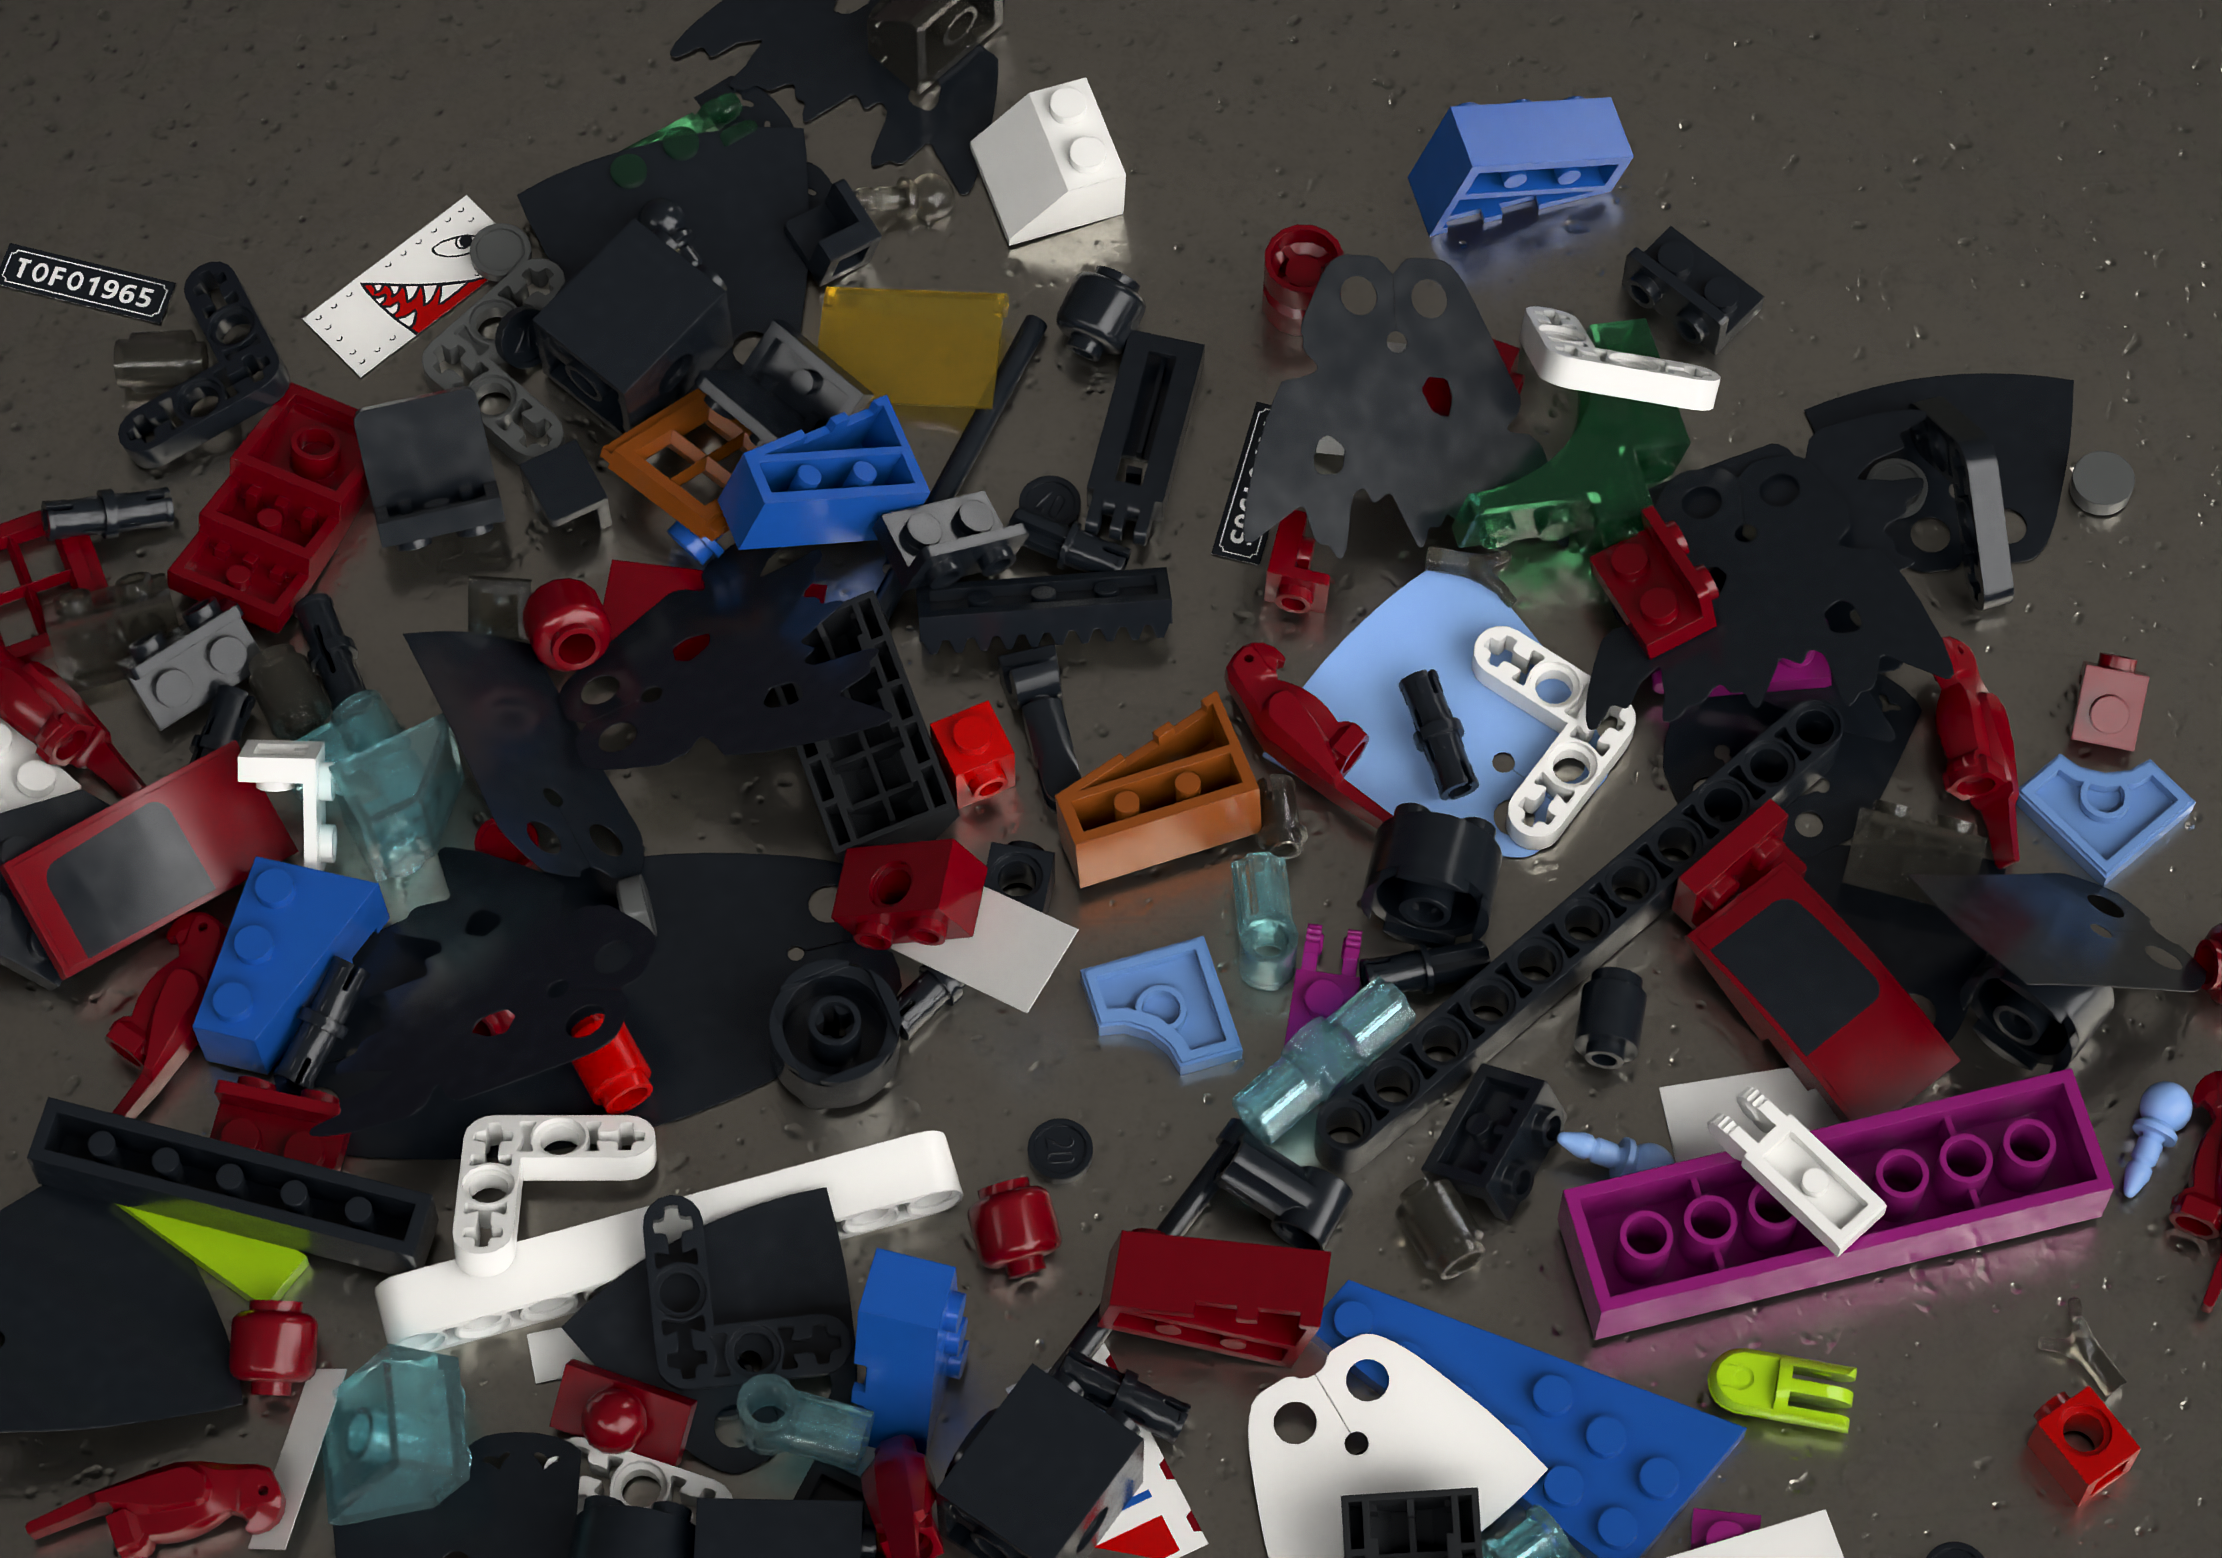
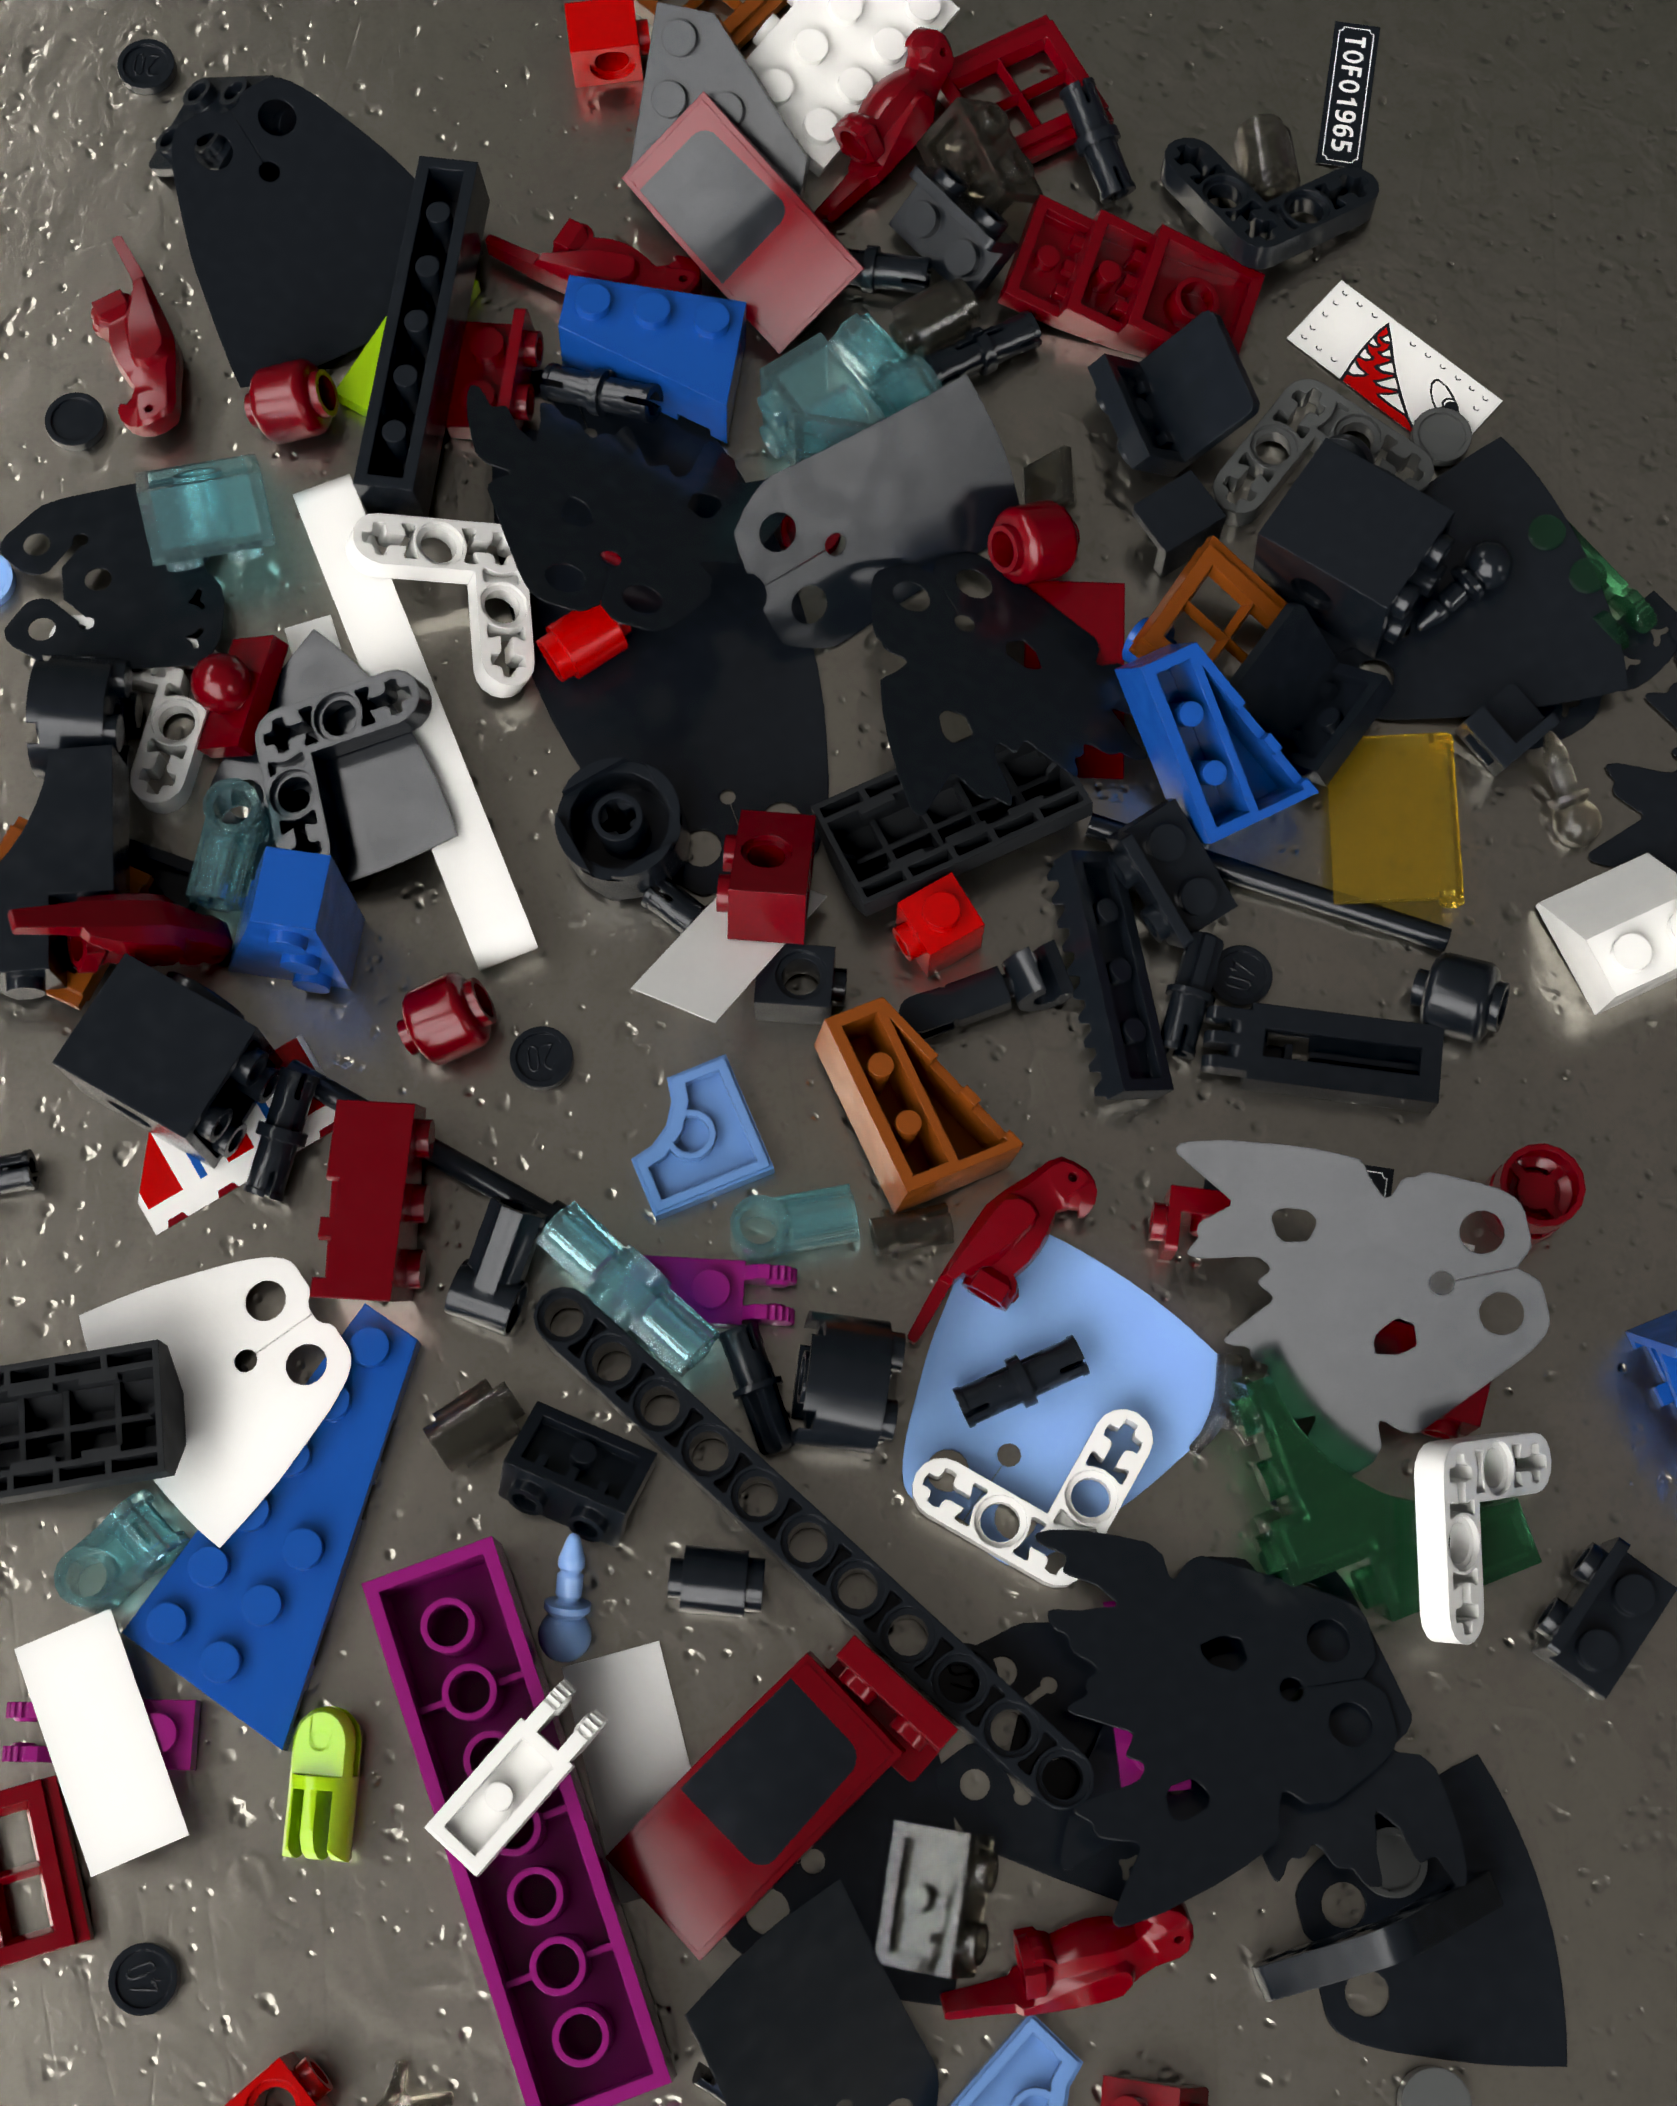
camera: 85 degrees right, 10 degrees up
white bracket [238,740,337,871] -> none
white sticker [248,1369,347,1550] -> none
dark grey tile [616,874,657,937] -> none
dark red bracket [1589,505,1719,660] -> none

